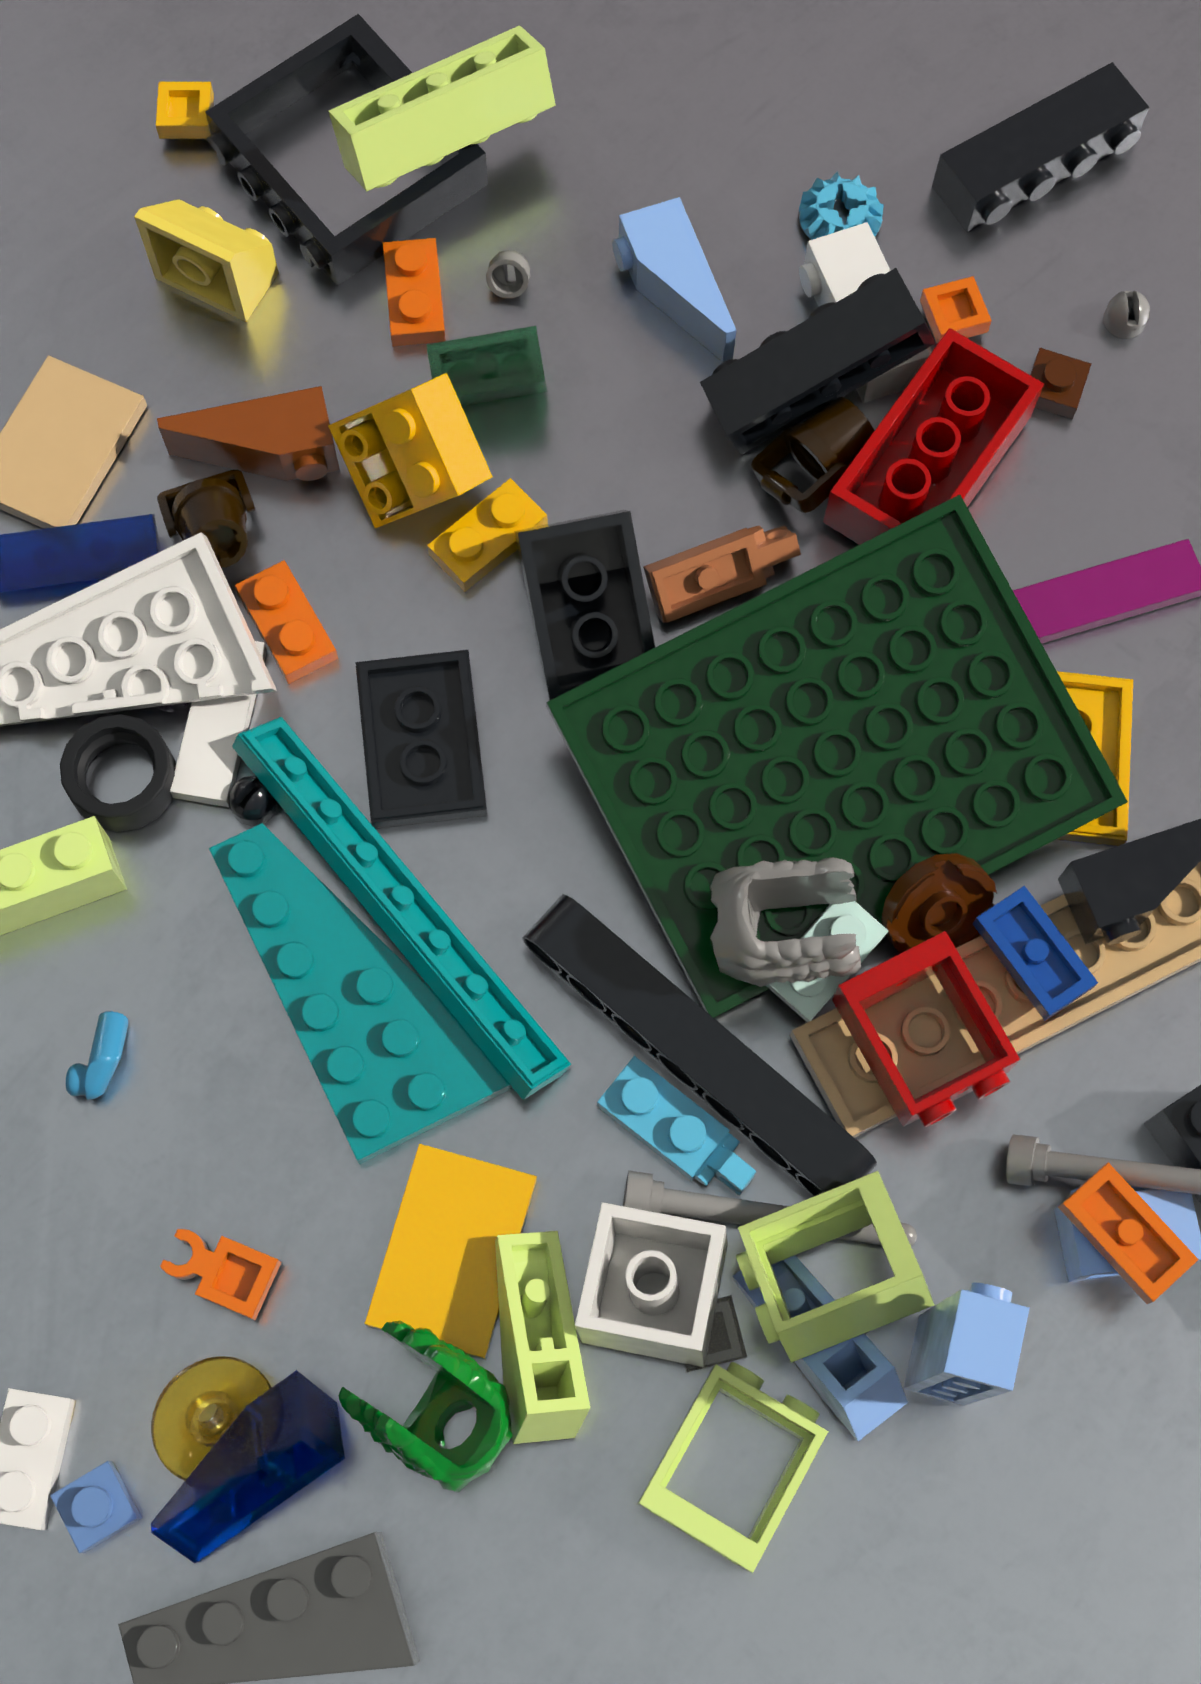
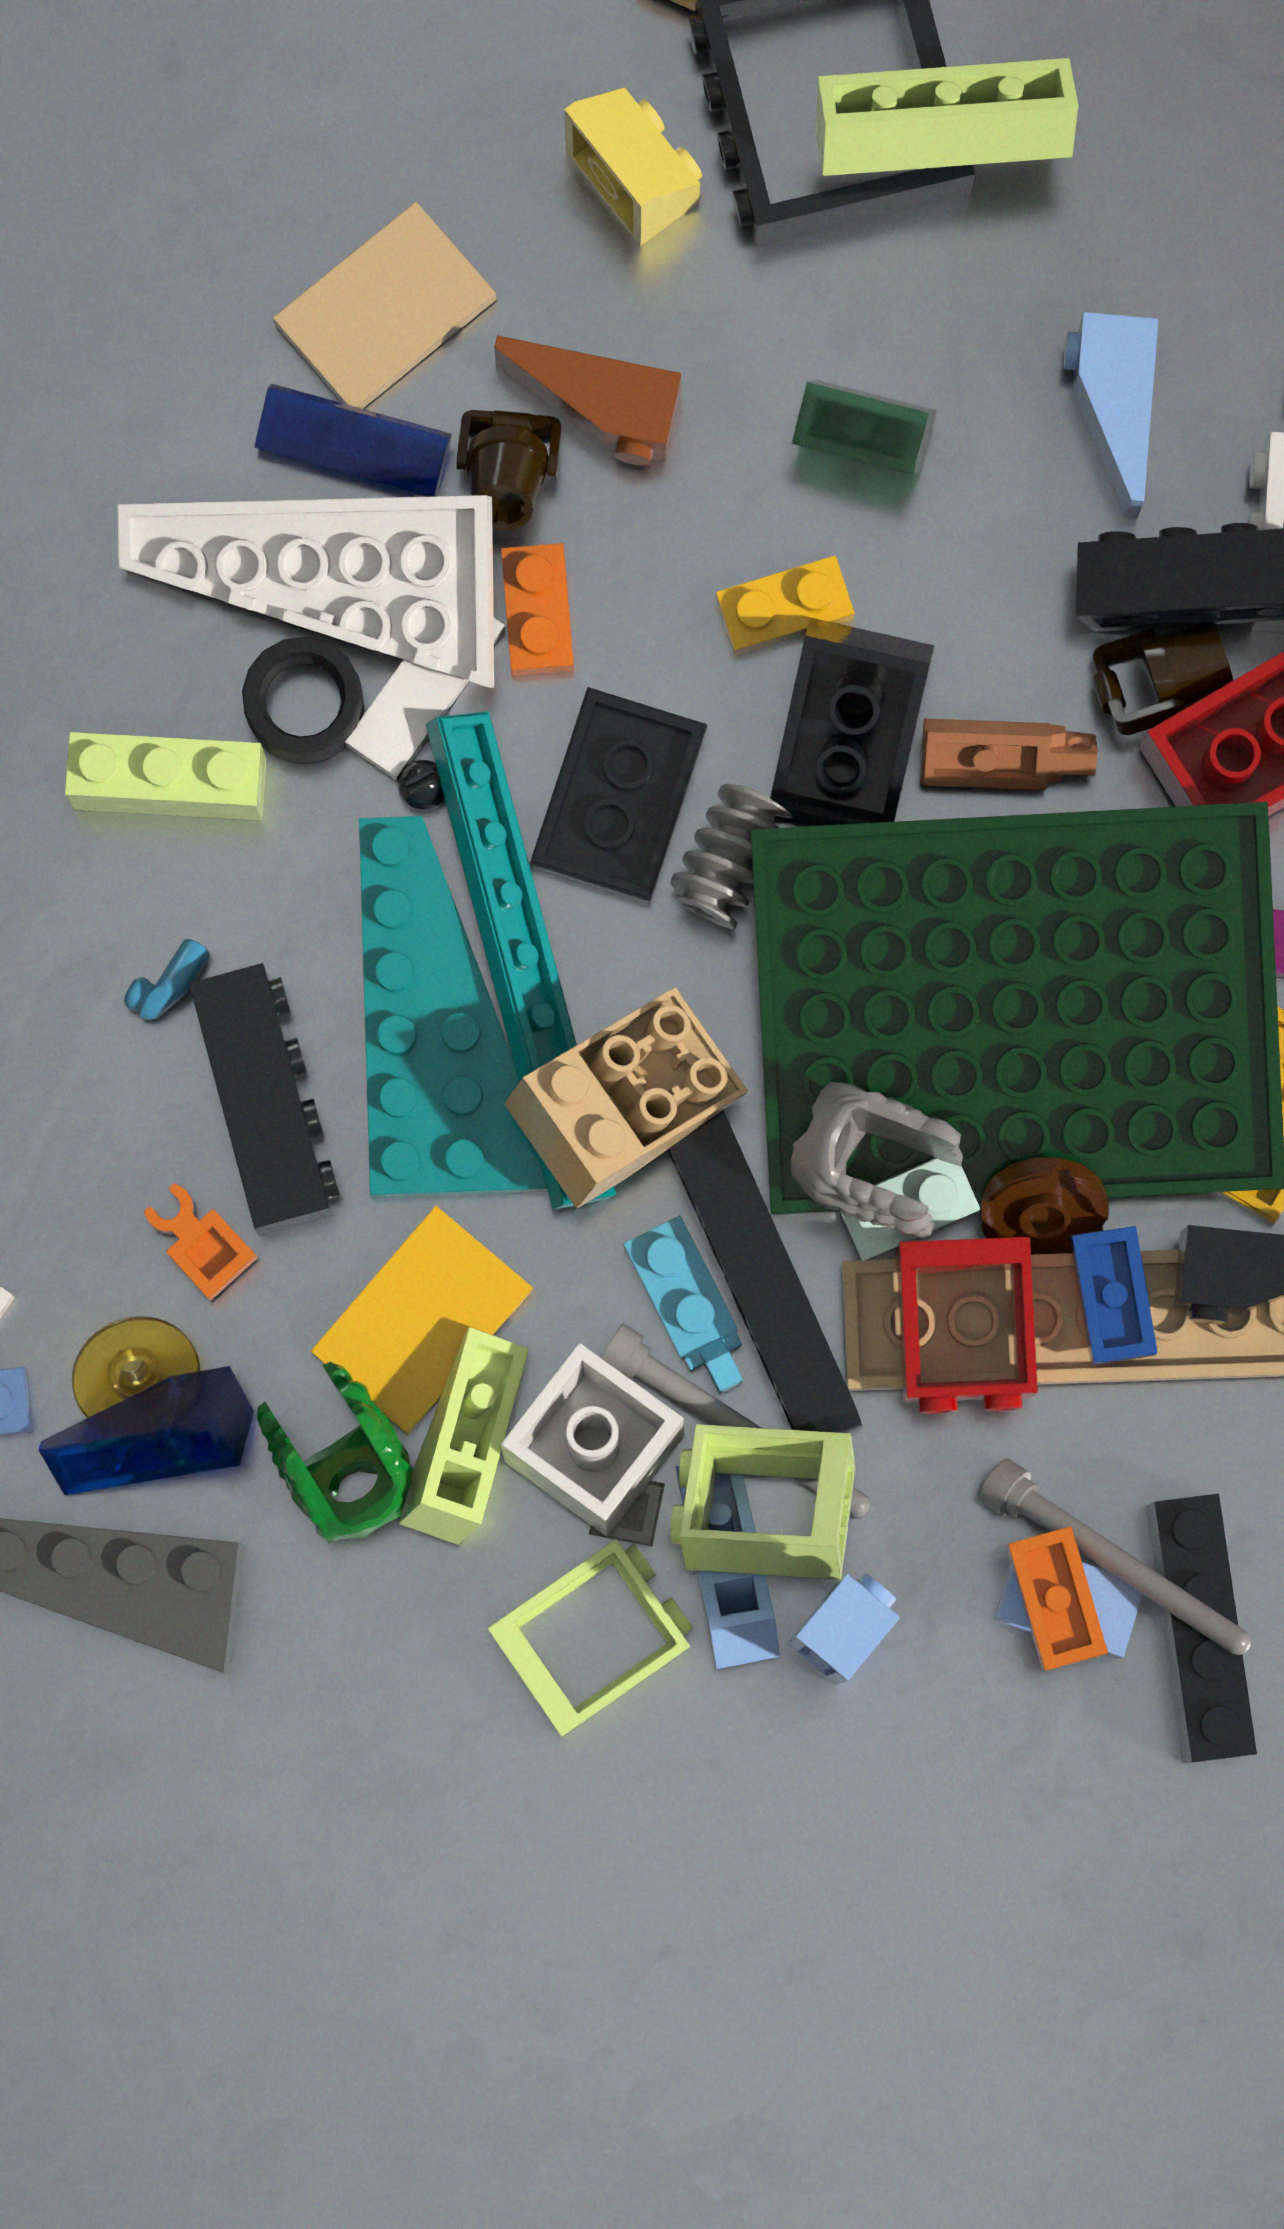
camera: 25 degrees right, 10 degrees up
yellow slope [328,373,493,528] -> none
orange plate [383,238,446,347] -> none
light grey hinge [486,250,531,299] -> none
none -> black brick [189,963,340,1236]
none -> tan slope [504,987,748,1209]
none -> light grey piece [671,784,793,929]

